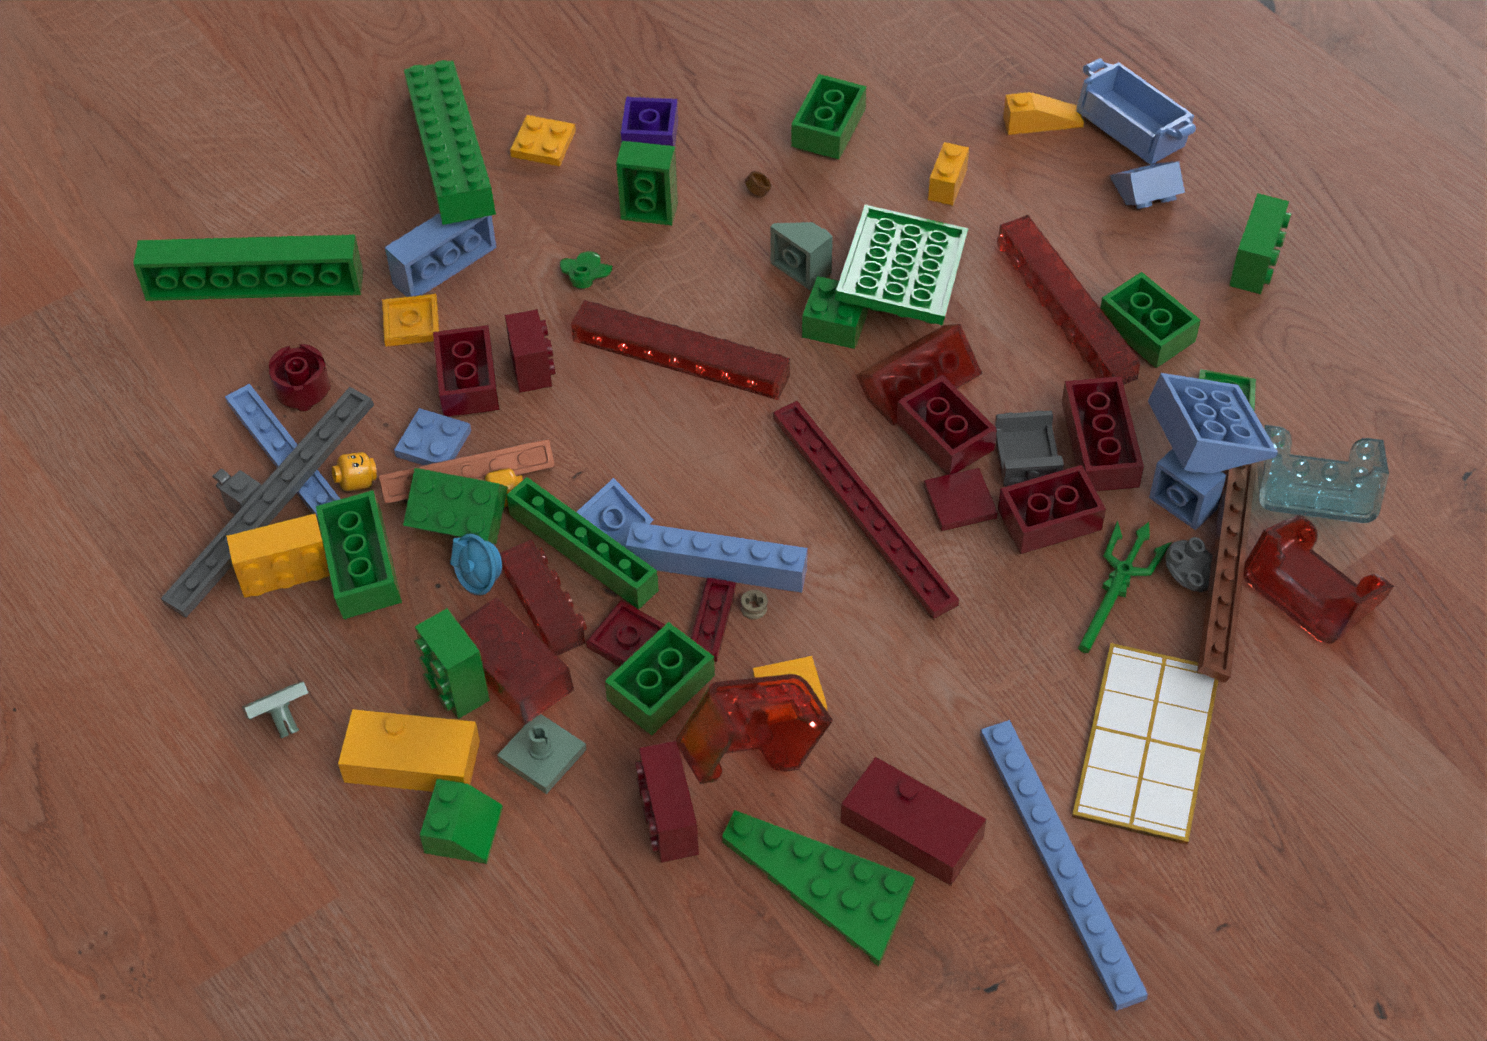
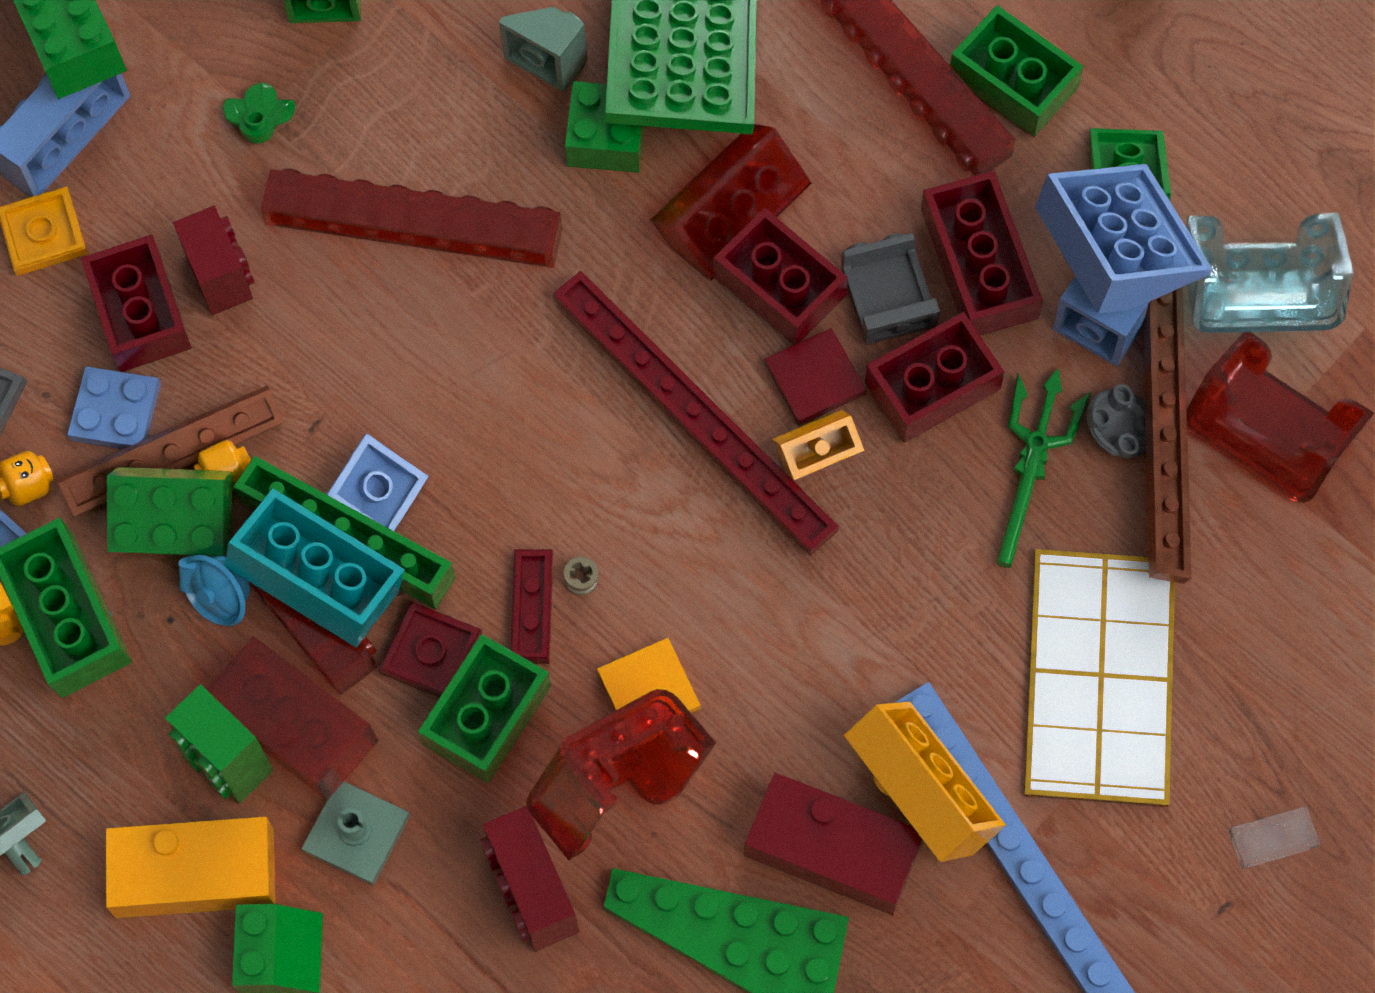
camera: 10 degrees left, 15 degrees up
medium blue brick [626,522,808,593] -> none
none -> teal brick [225,489,405,648]
none -> light orange brick [772,410,865,480]
none -> light orange brick [843,702,1006,862]
none -> clear plate [1229,806,1320,869]

